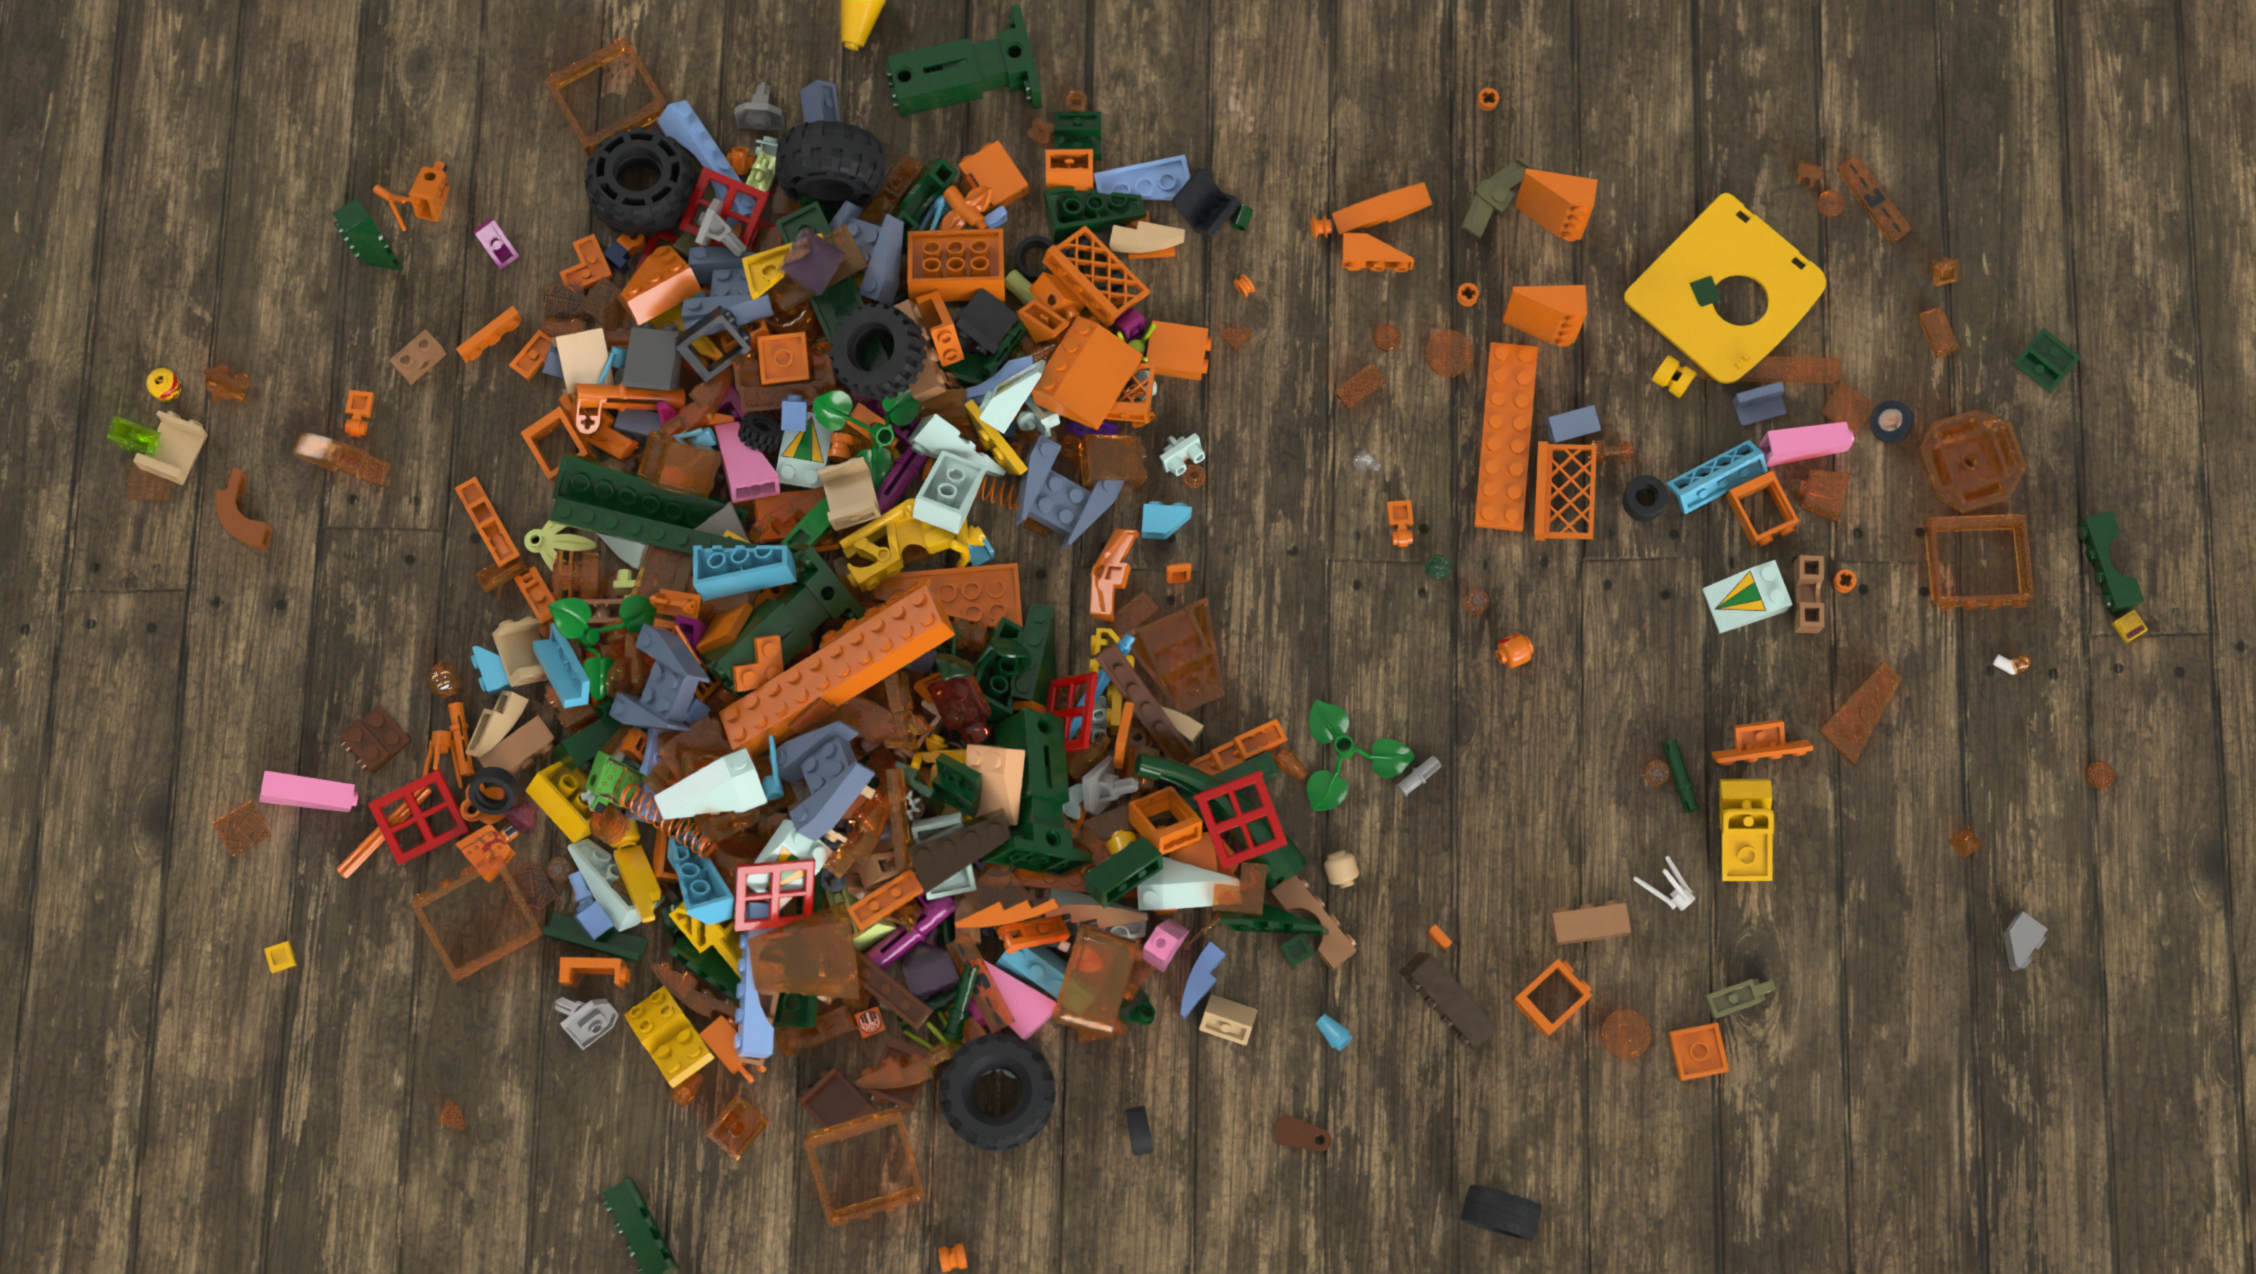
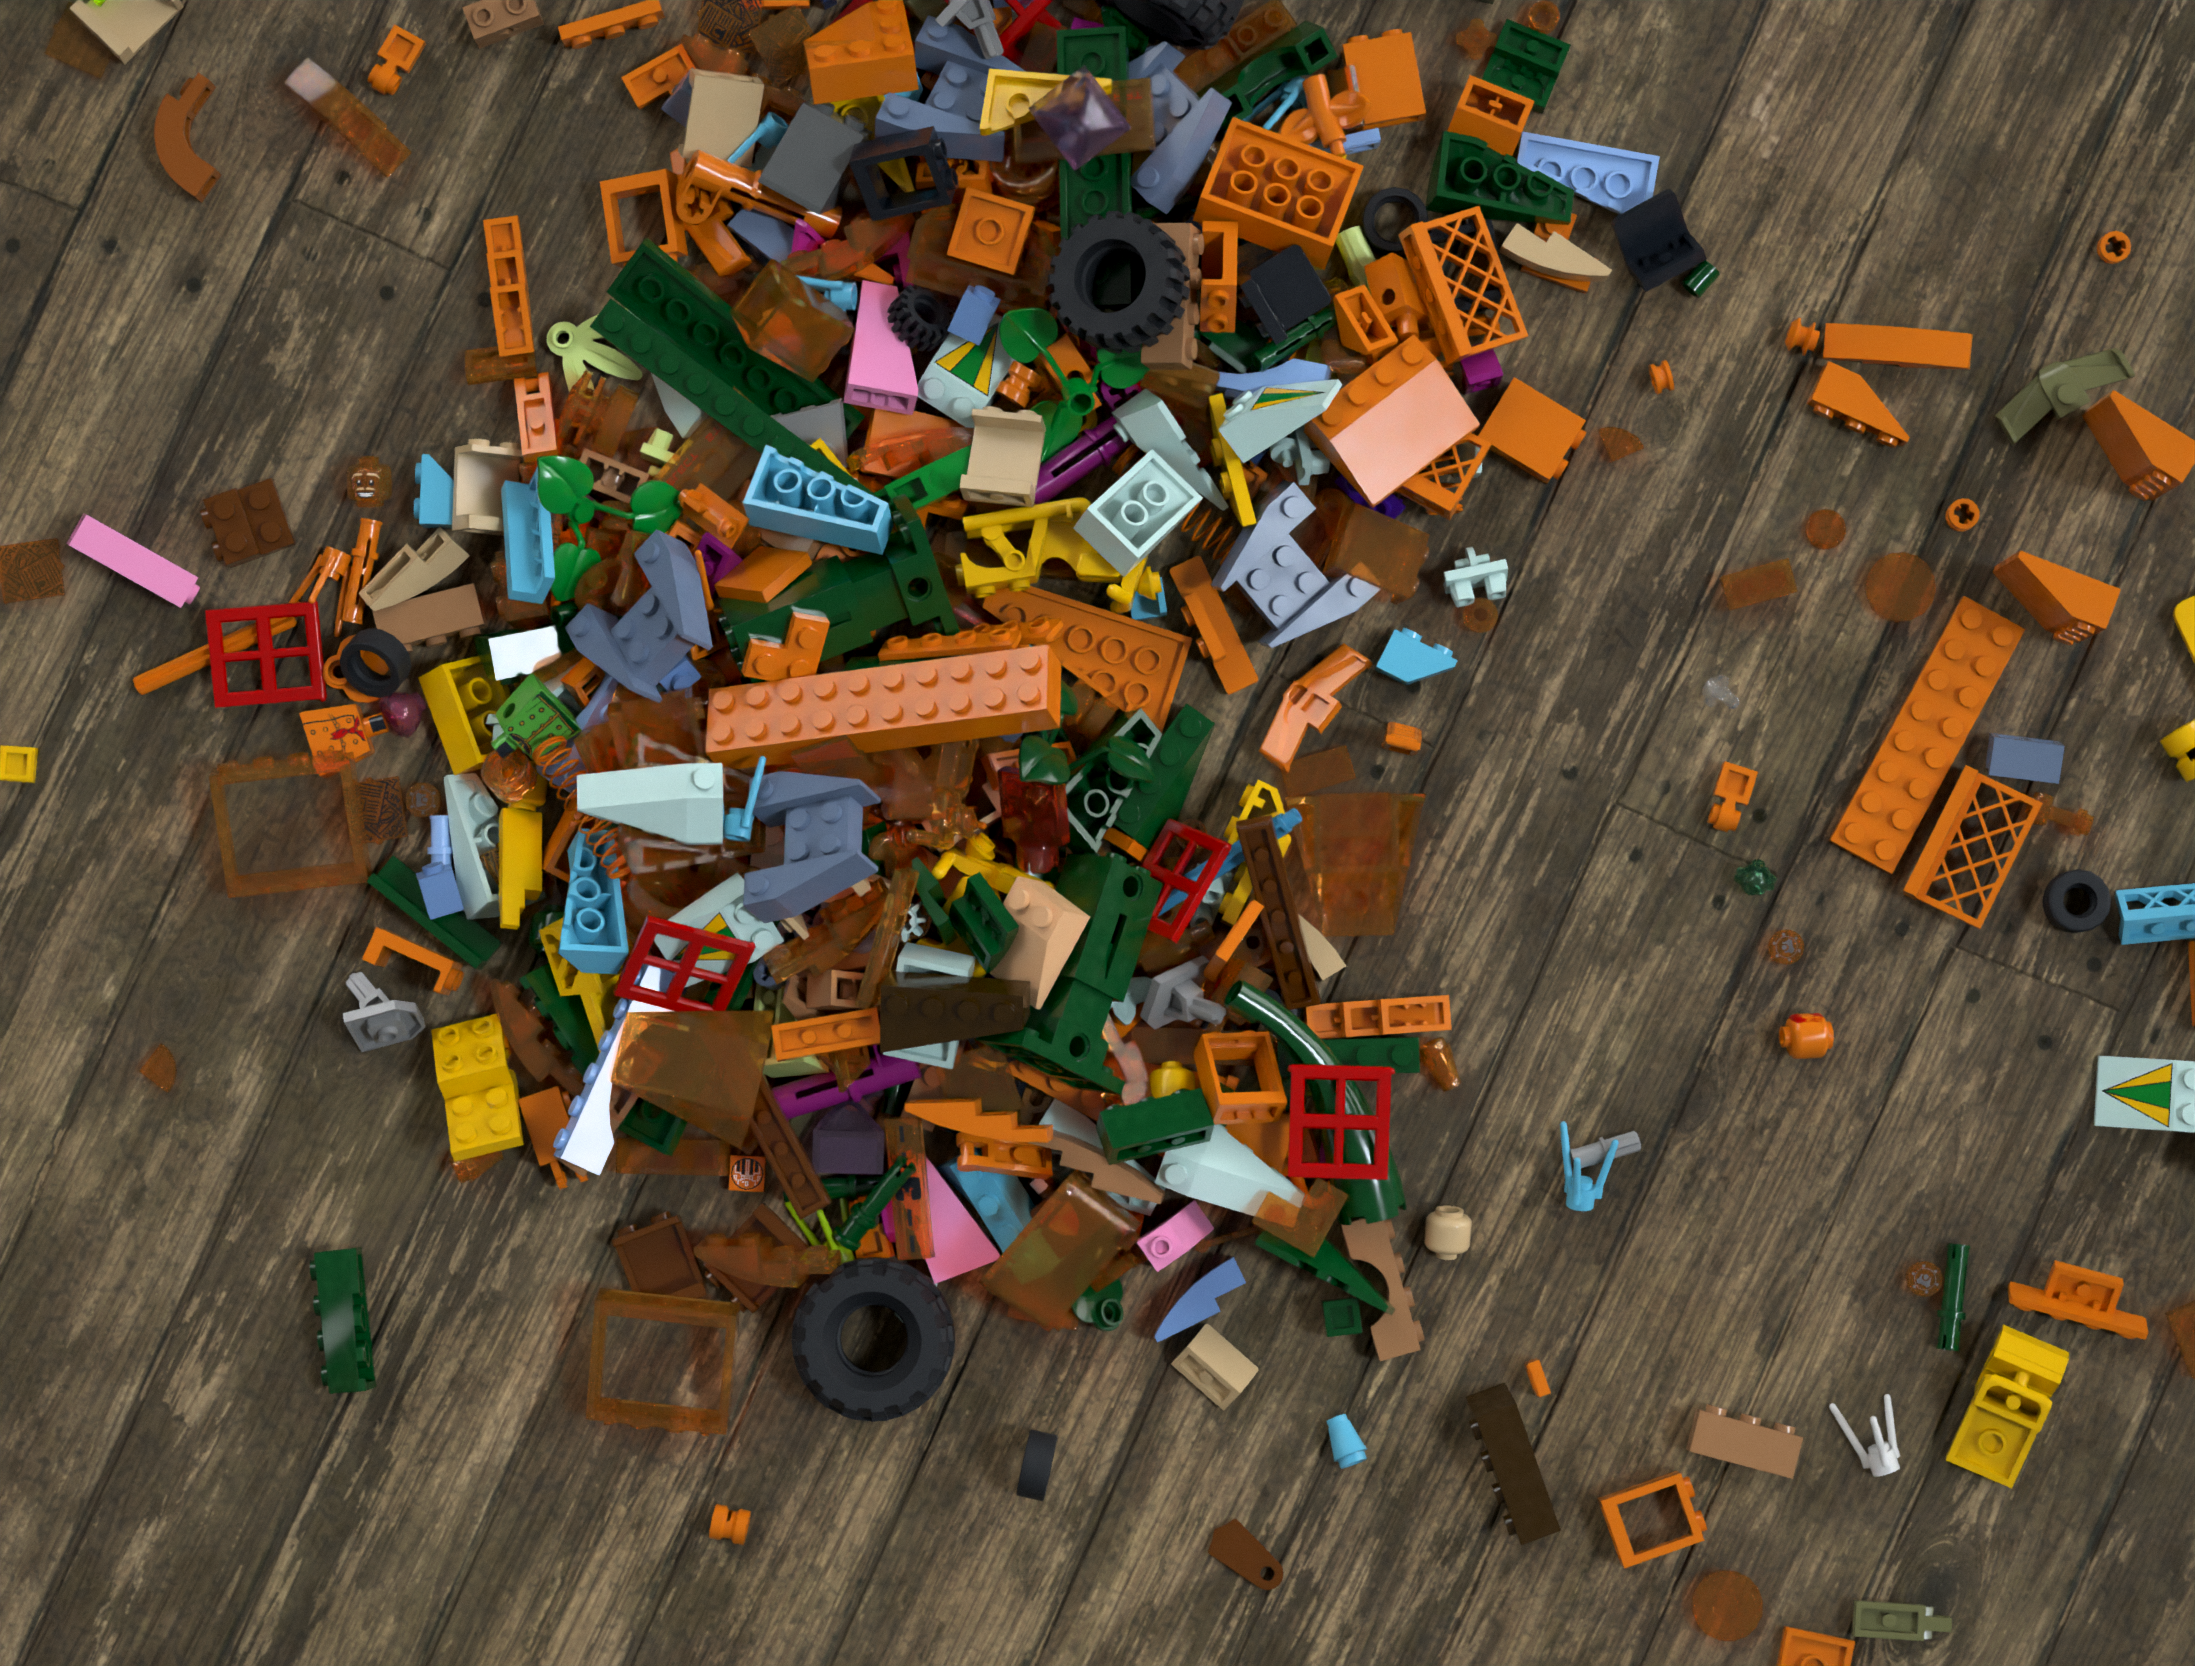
camera: 30 degrees right, 10 degrees up
clear orange slope [704,1094,770,1160] -> none
lime plant [1117,323,1156,363] -> none
green plant [1307,700,1414,811] -> none
none -> orange bracket [1169,556,1258,695]
none -> medium azure plant [1560,1121,1619,1211]

